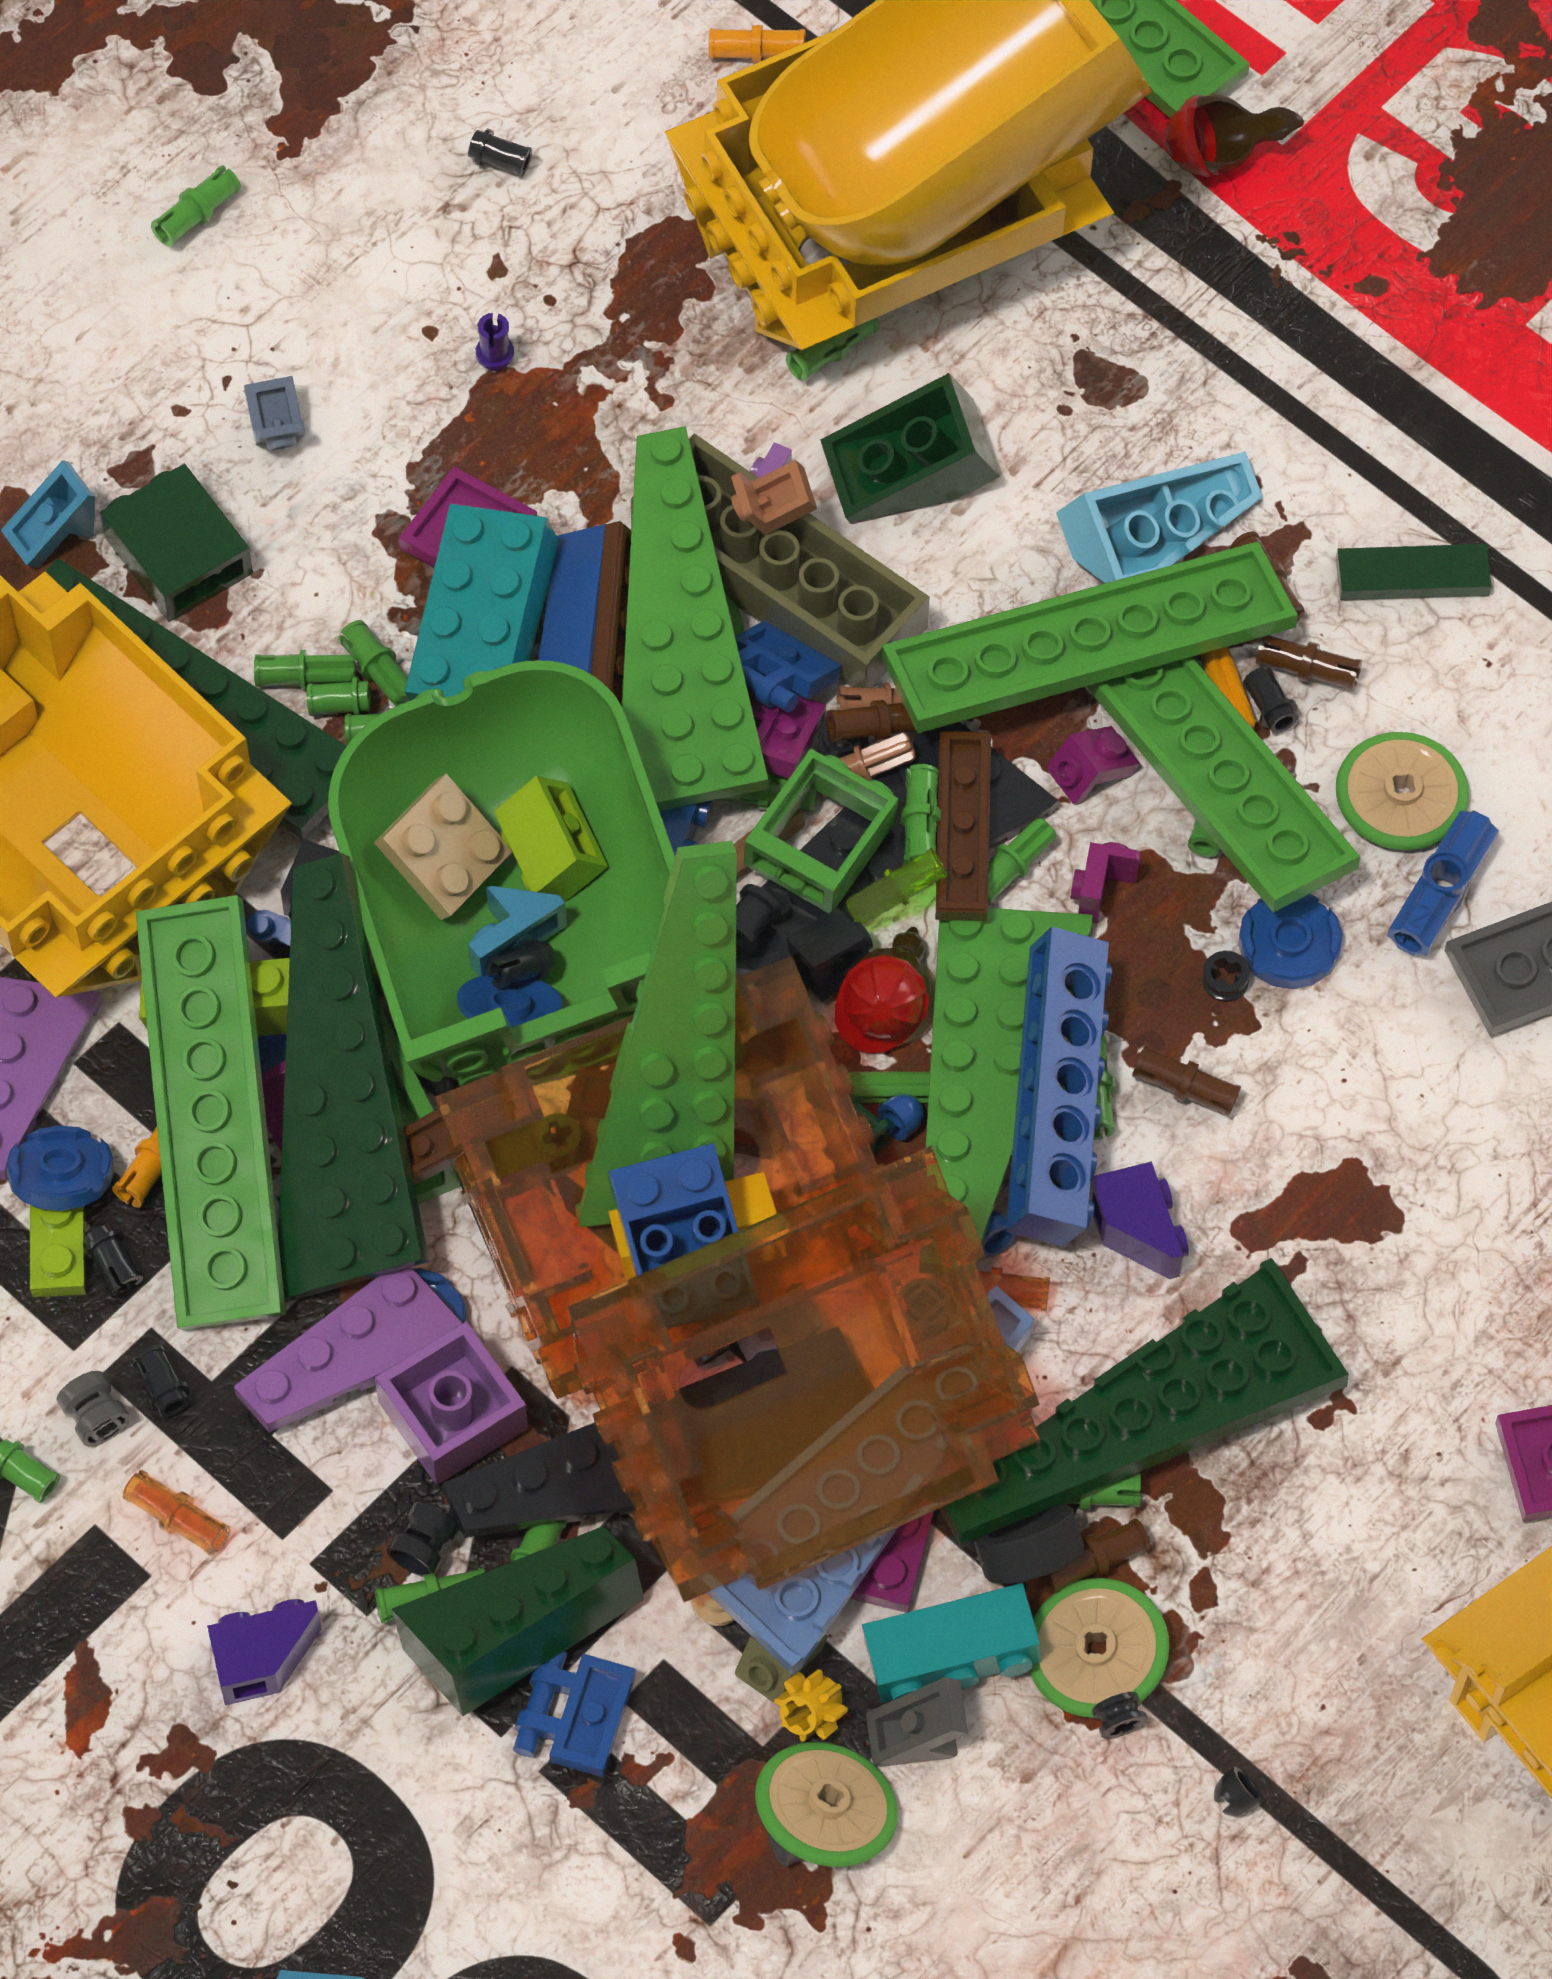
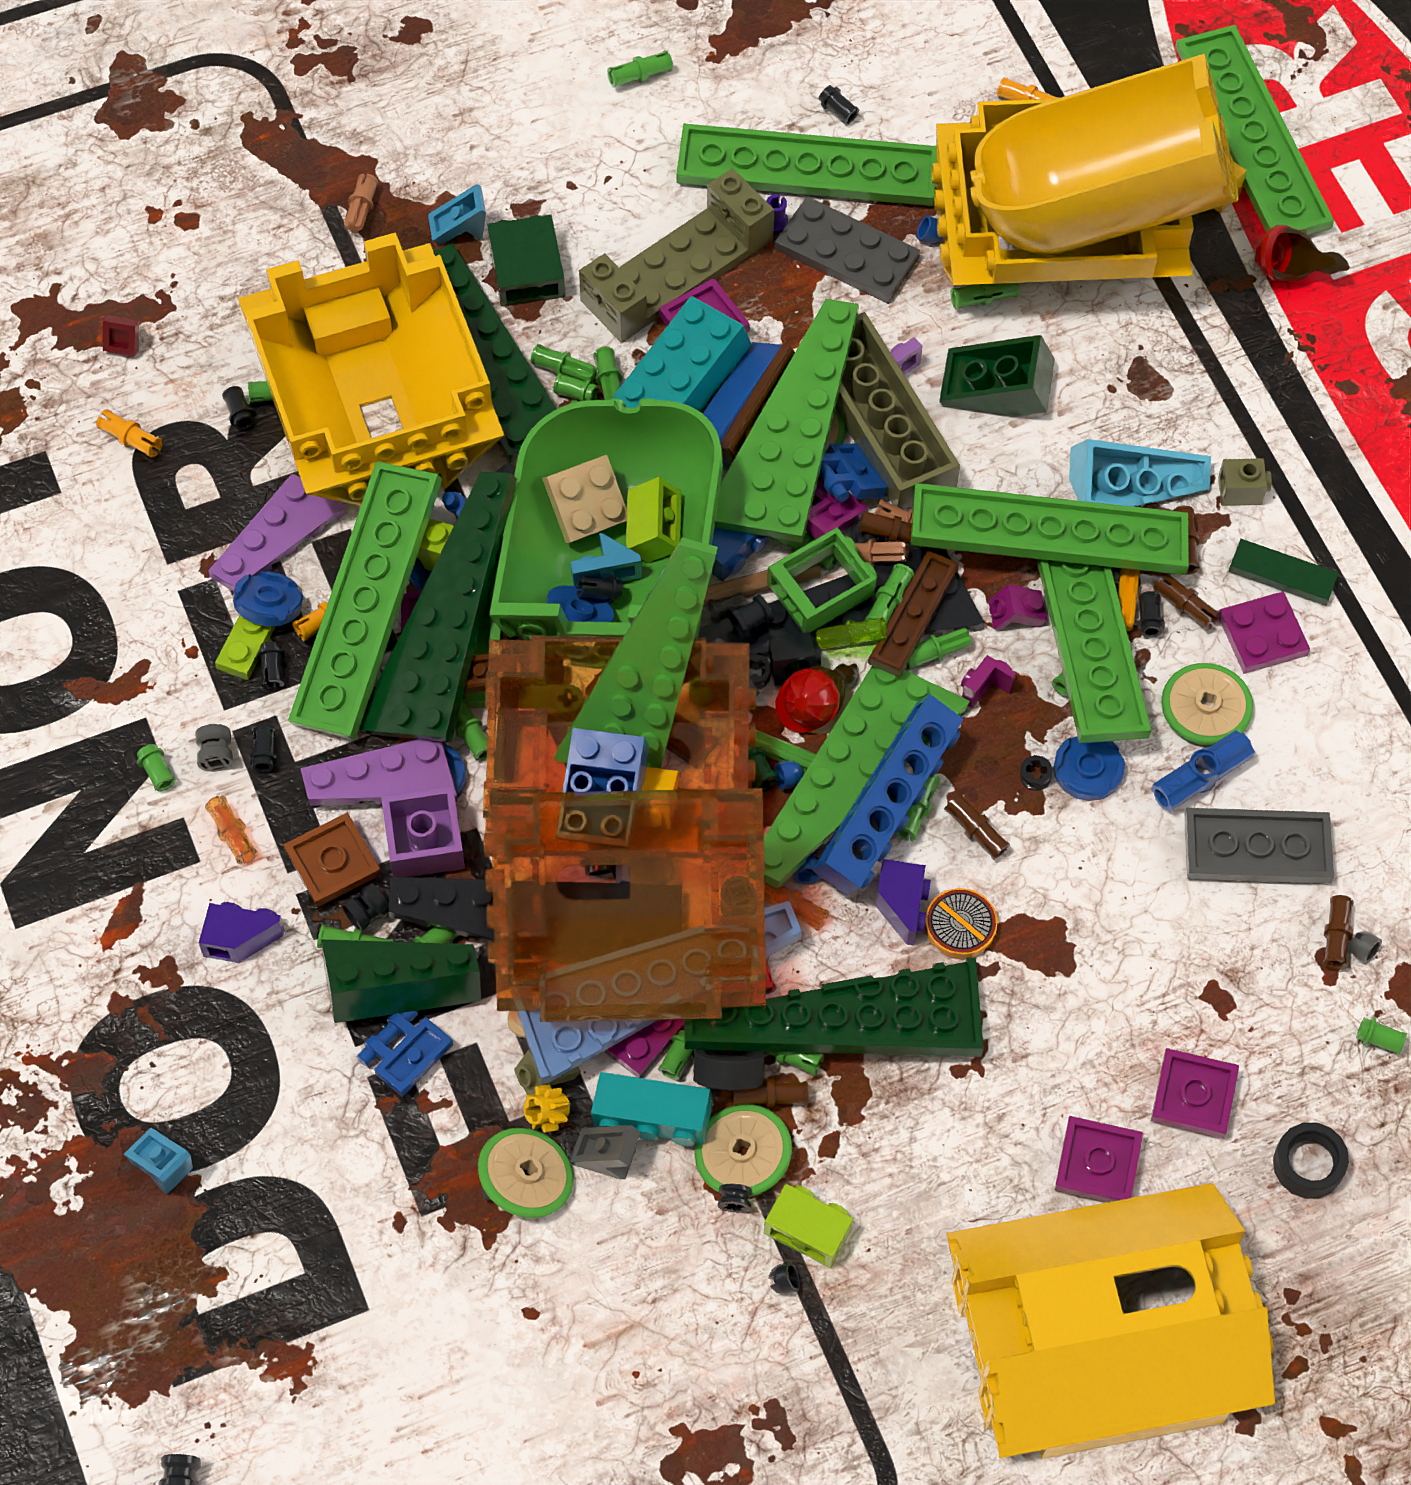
camera: 25 degrees right, 0 degrees up
sand blue bracket [244,376,305,451] -> none
nougat bracket [731,460,817,535] -> none
none -> dark orange plate [283,812,382,907]
none -> bright green axle [456,699,495,762]
none -> olive plate [579,168,774,343]
none -> bright green pin [658,1030,695,1081]
none -> bright green plate [676,123,936,206]
none -> lime brick [763,1184,854,1269]
none -> dark grey plate [774,196,920,304]
none -> blue hinge [917,215,943,244]
none -> tile [924,888,998,960]
none -> olive brick [1218,458,1272,506]
none -> magenta plate [1219,591,1310,674]

